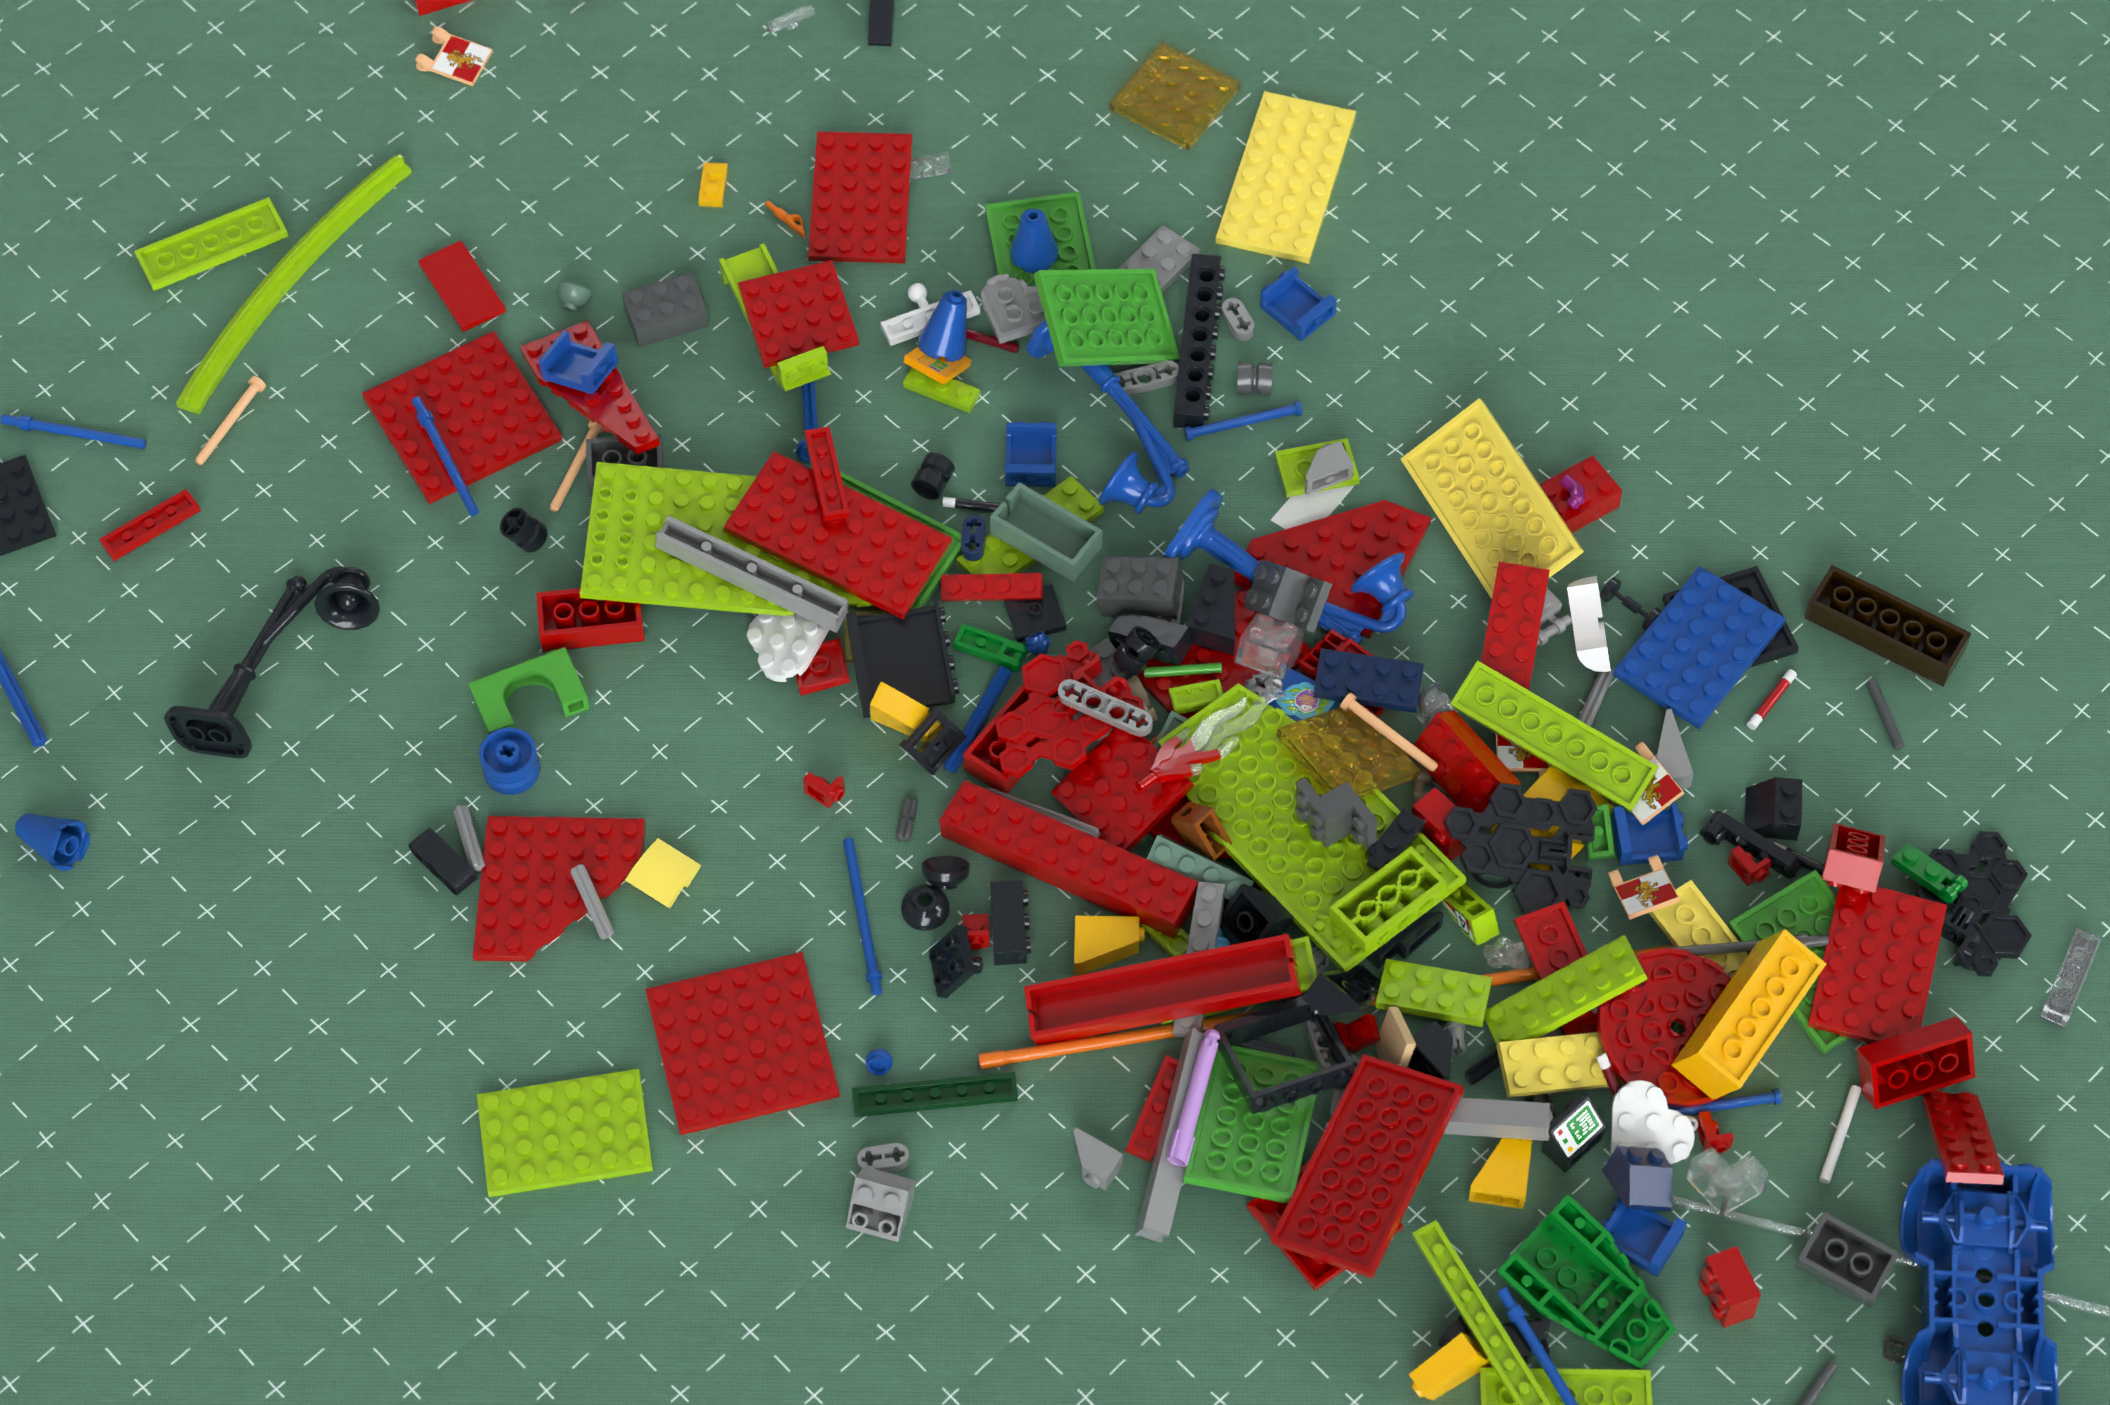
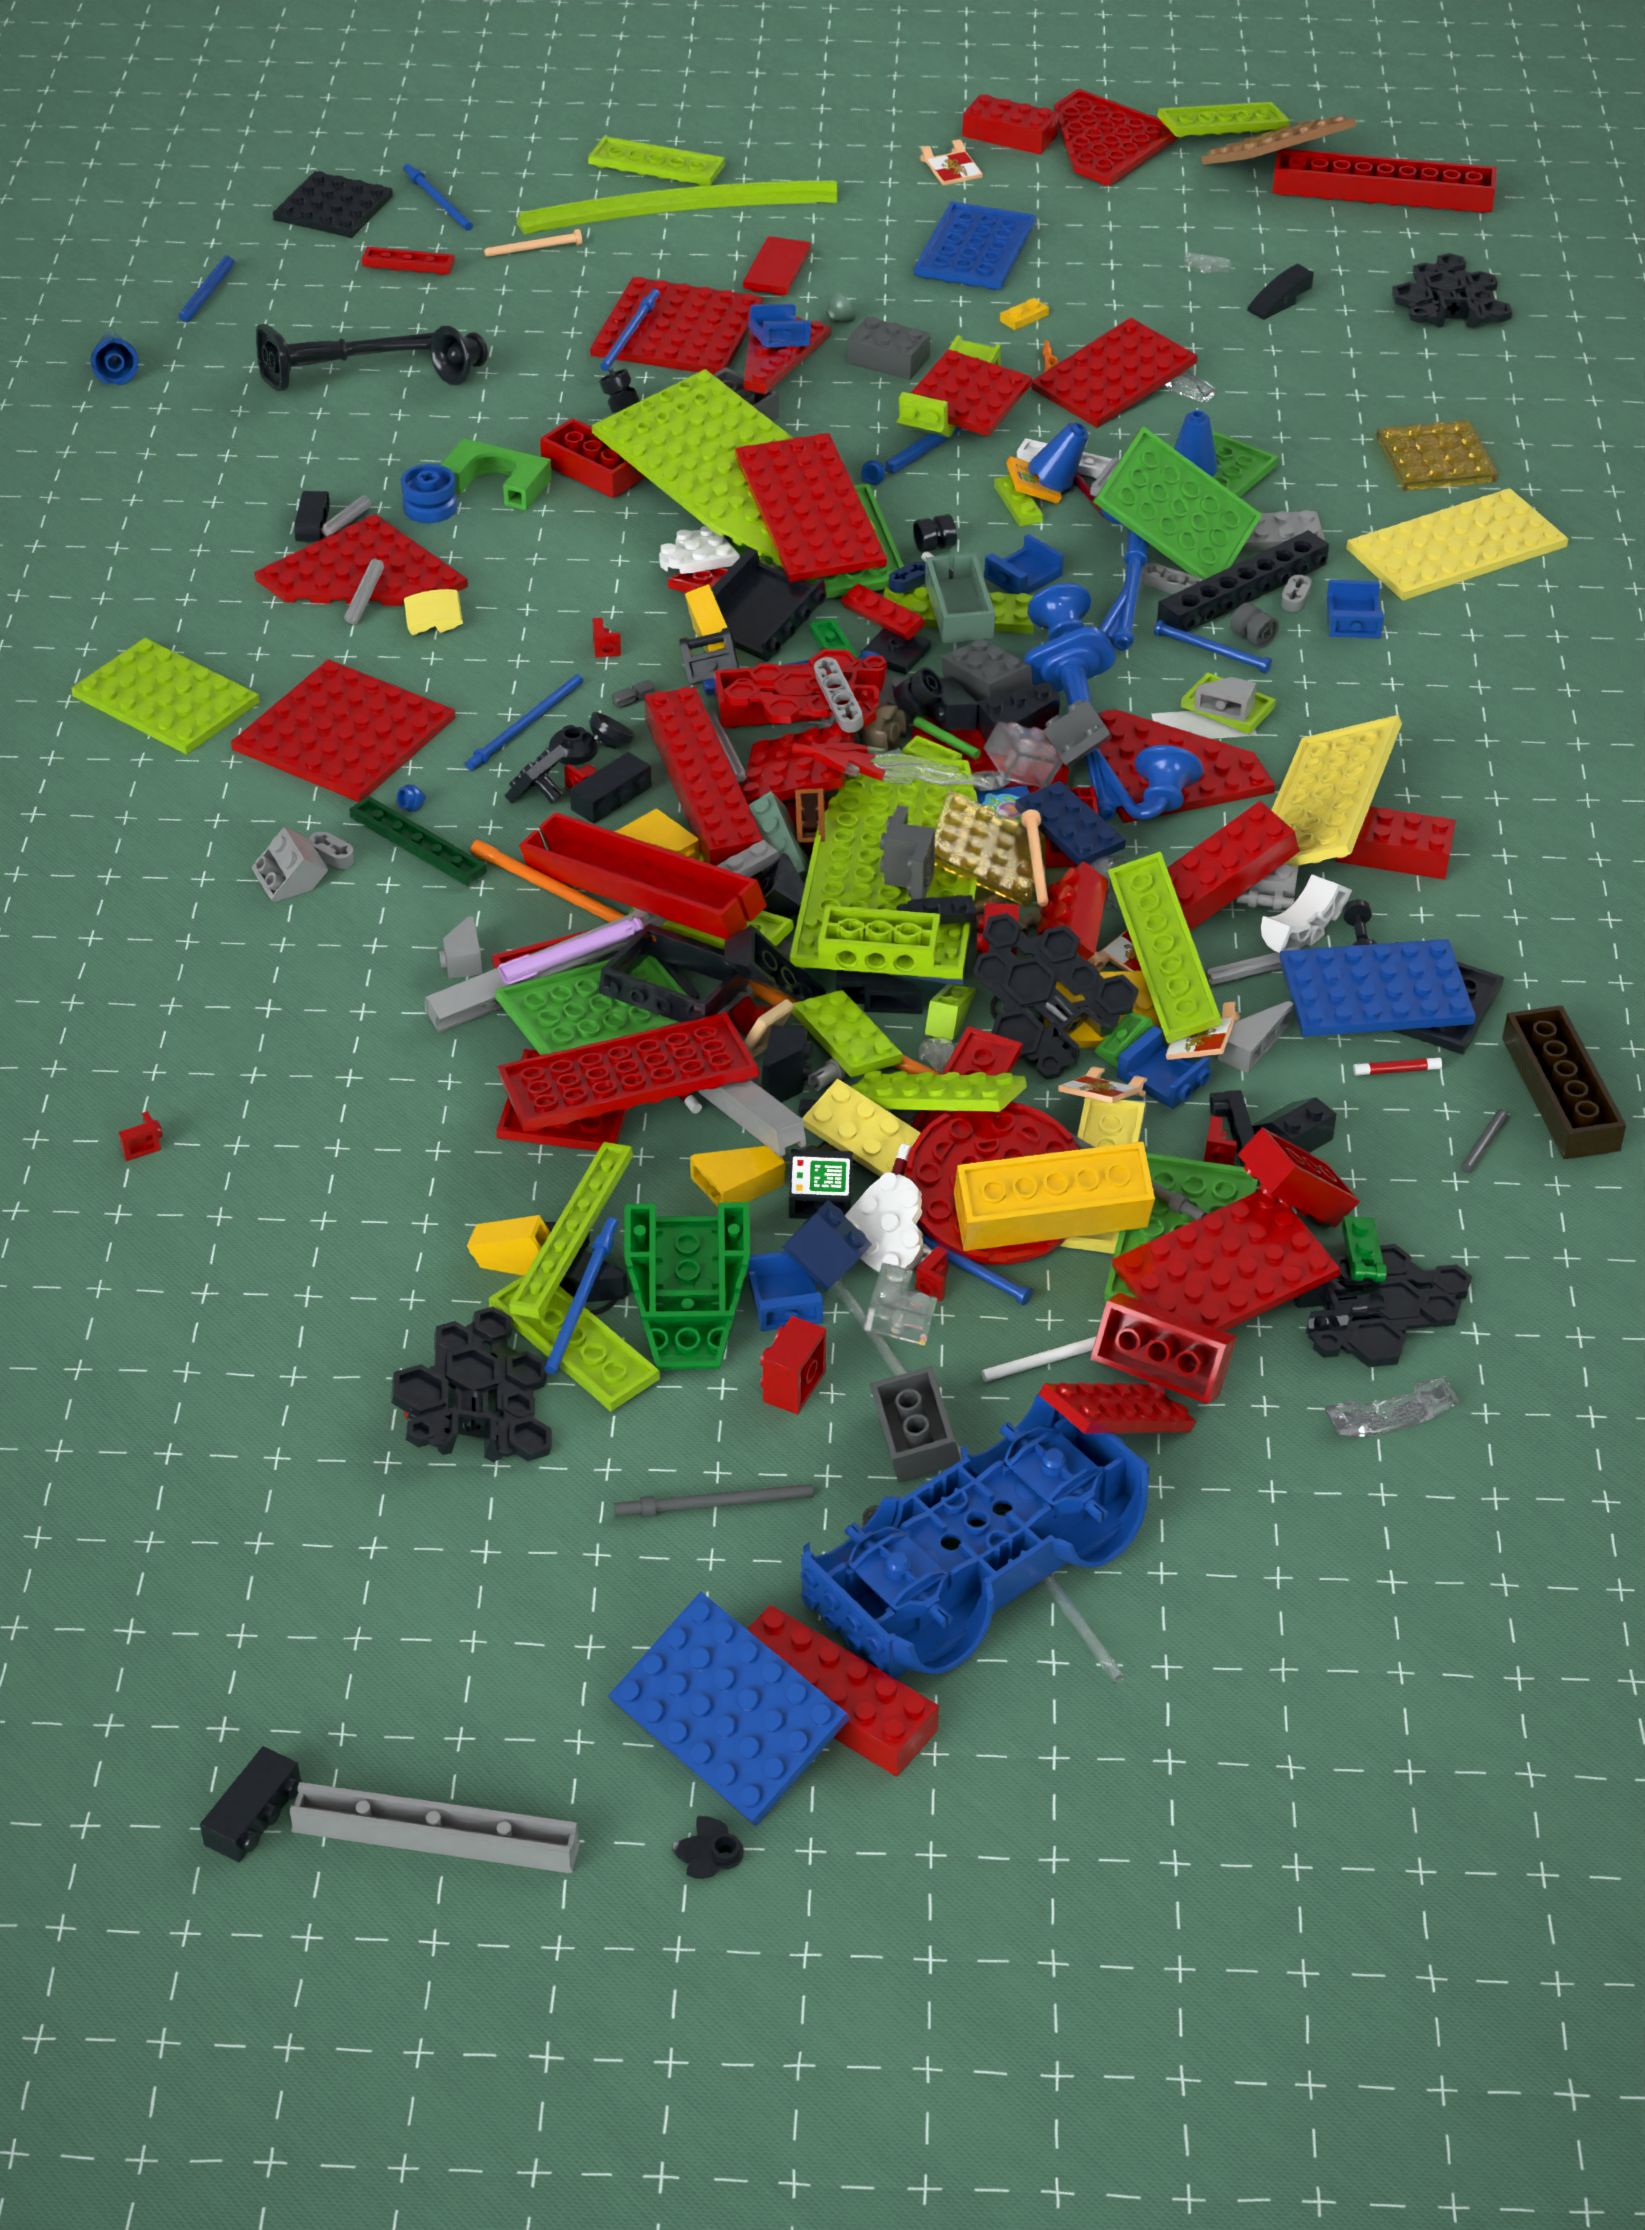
camera: 45 degrees right, 15 degrees down
light grey tile [655,515,849,633] -> none
red plate [804,427,849,521] -> none
magenta arm [1560,474,1585,509] -> none
none -> blue plate [914,201,1036,290]

